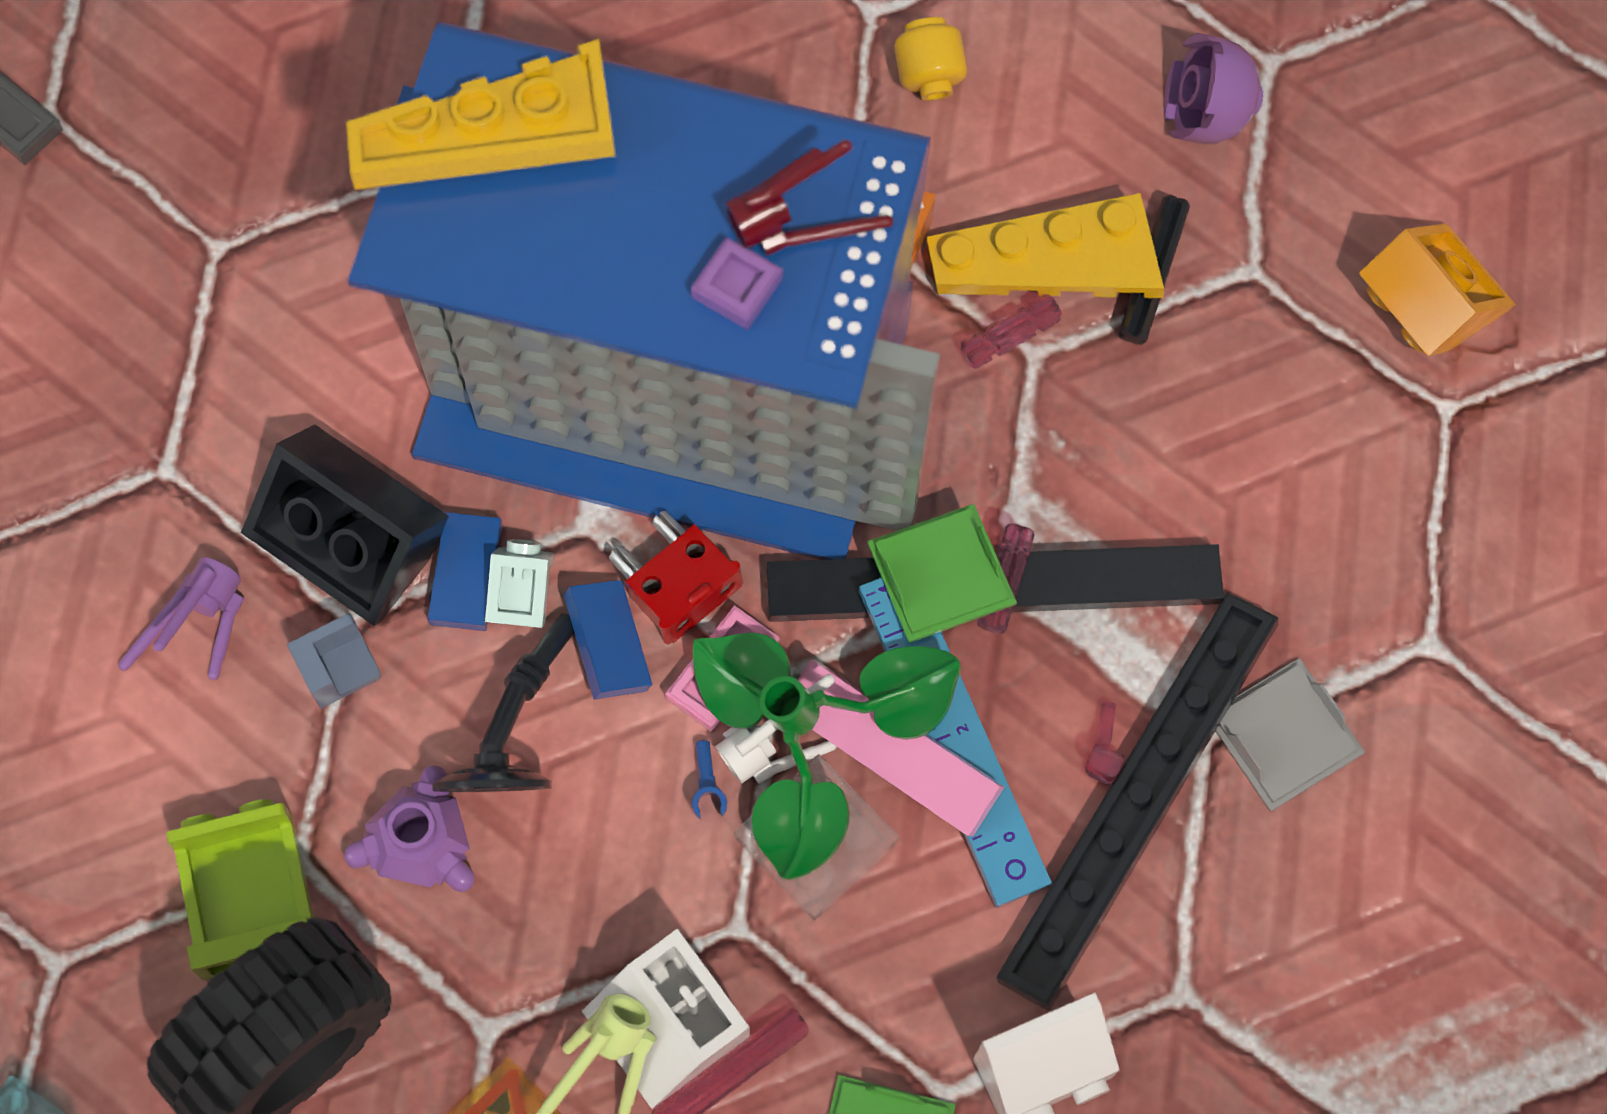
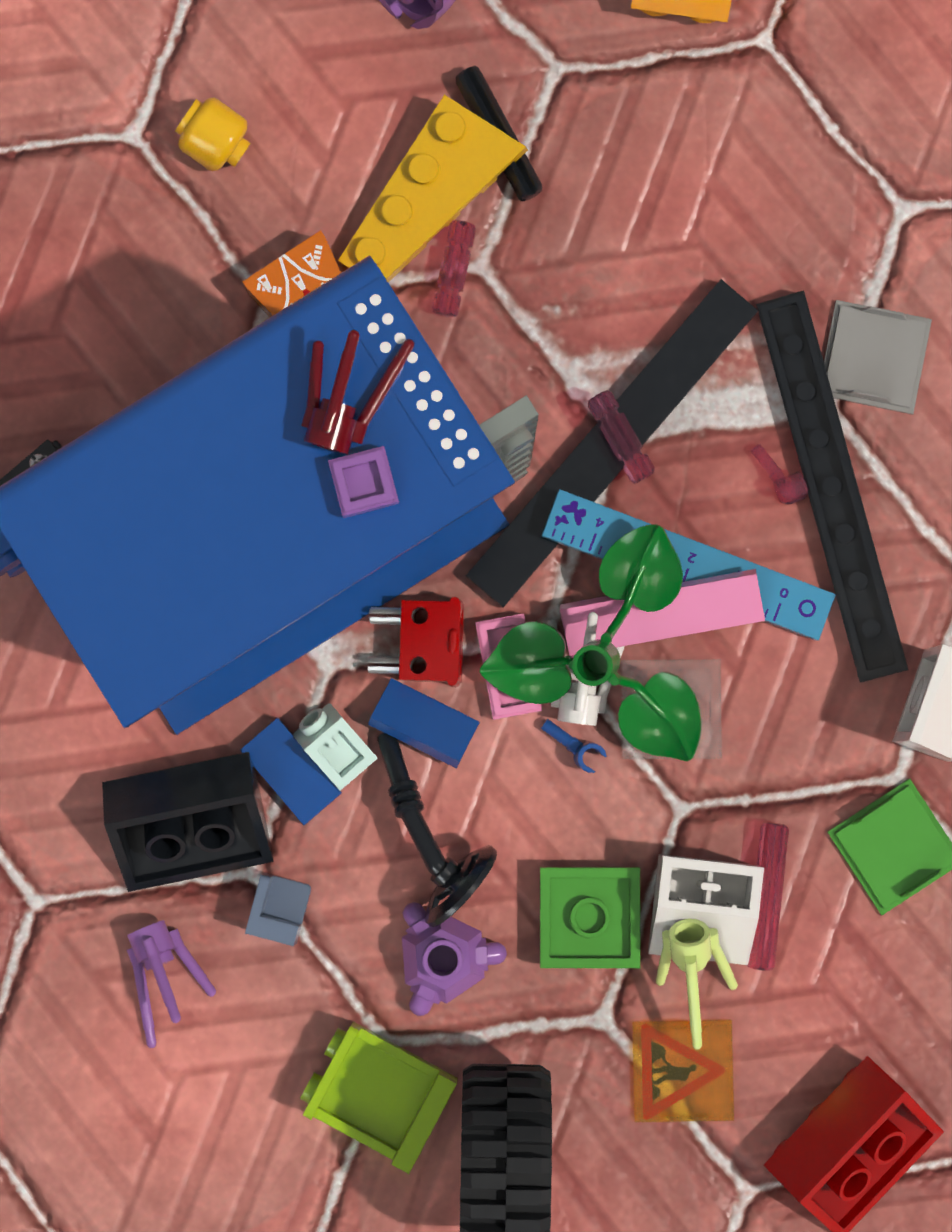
camera: 45 degrees left, 15 degrees up
yellow wing [346,39,615,190] -> none
bright green piece [867,504,1017,643] -> none
none -> bright green plate [540,867,640,968]

